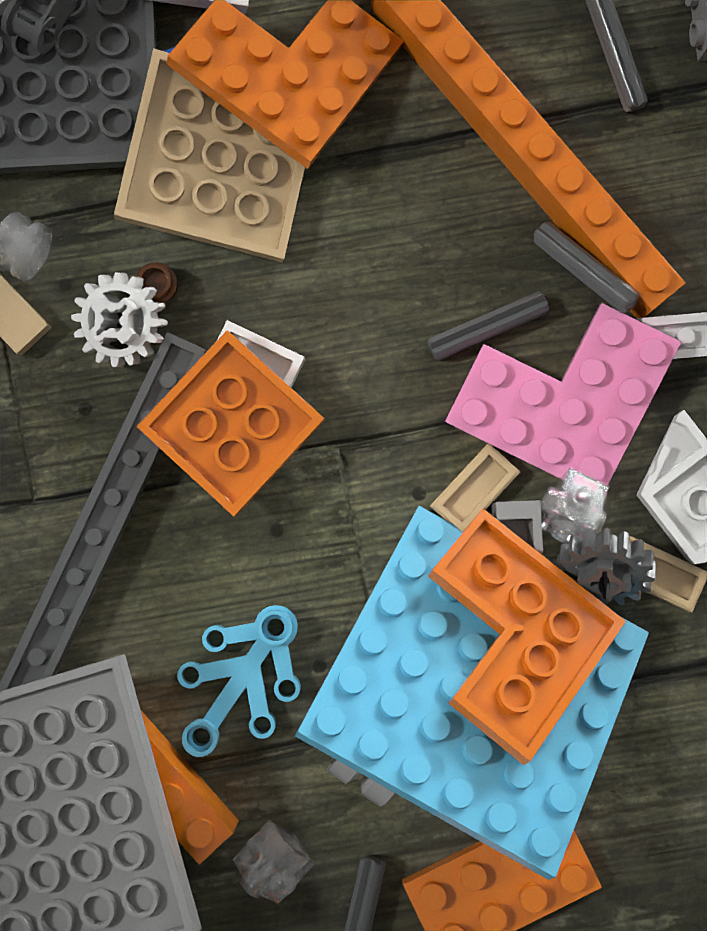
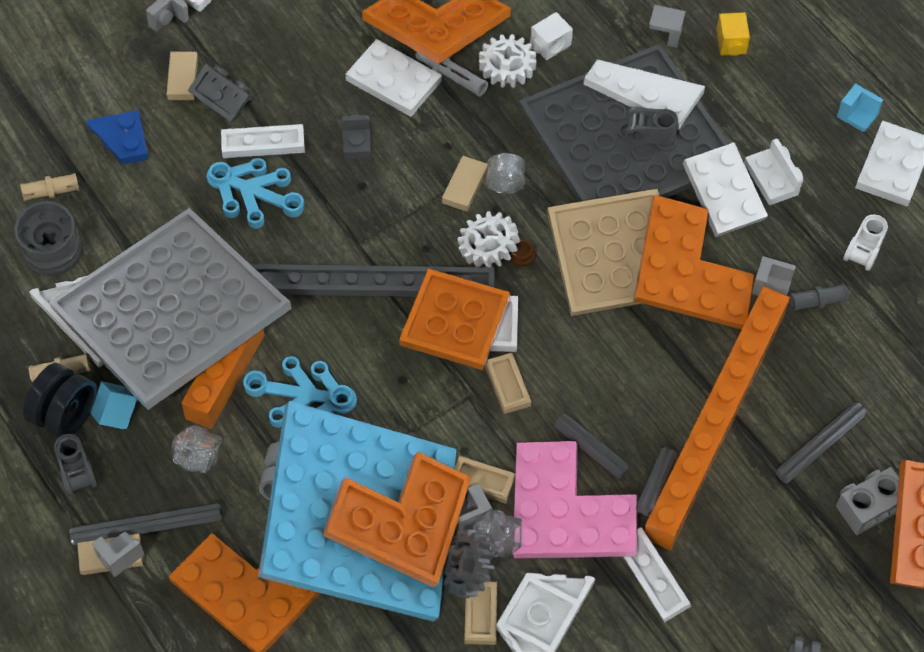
camera: 60 degrees right, 25 degrees down
none -> tan tile [485,353,531,414]

